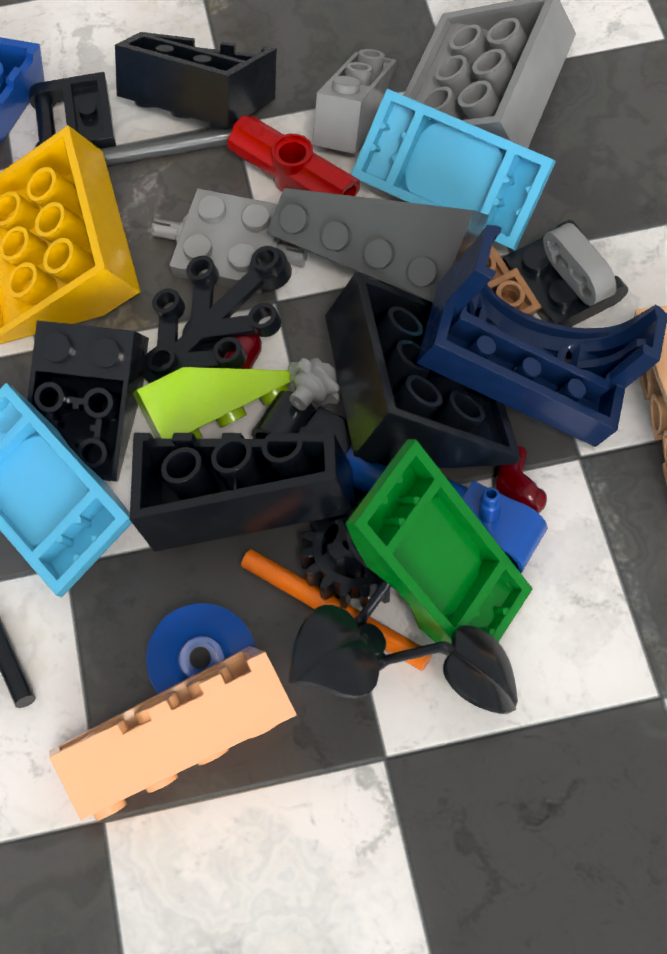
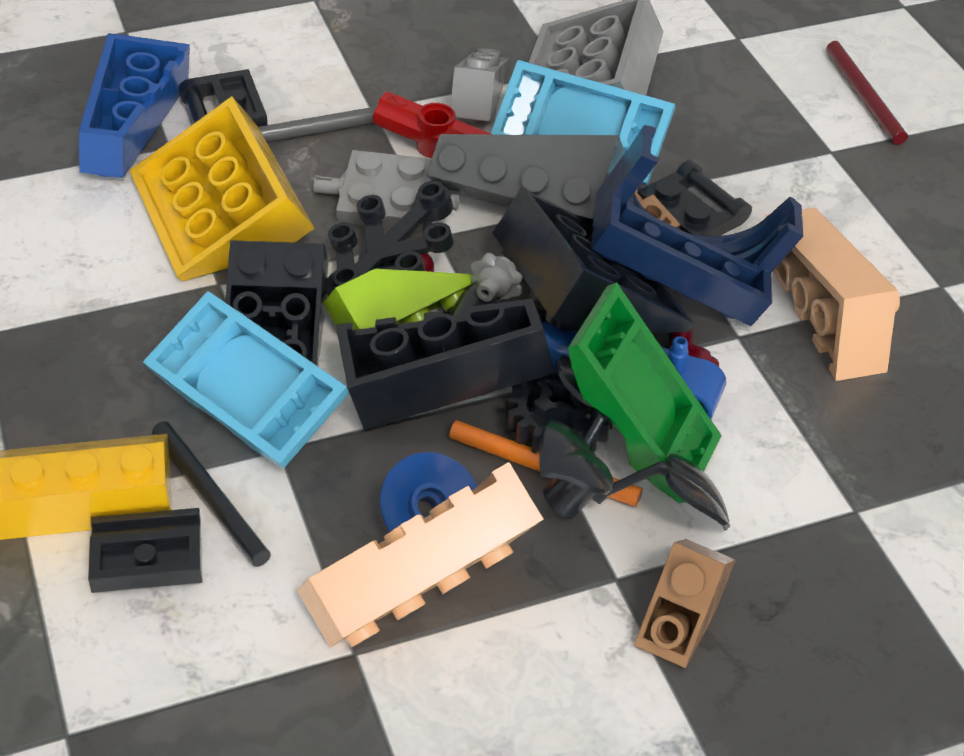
camera: 15 degrees left, 15 degrees down
black wedge [115,32,277,129] -> none
light grey beam [543,223,616,306] -> none
none -> medium nougat slope [634,539,736,668]

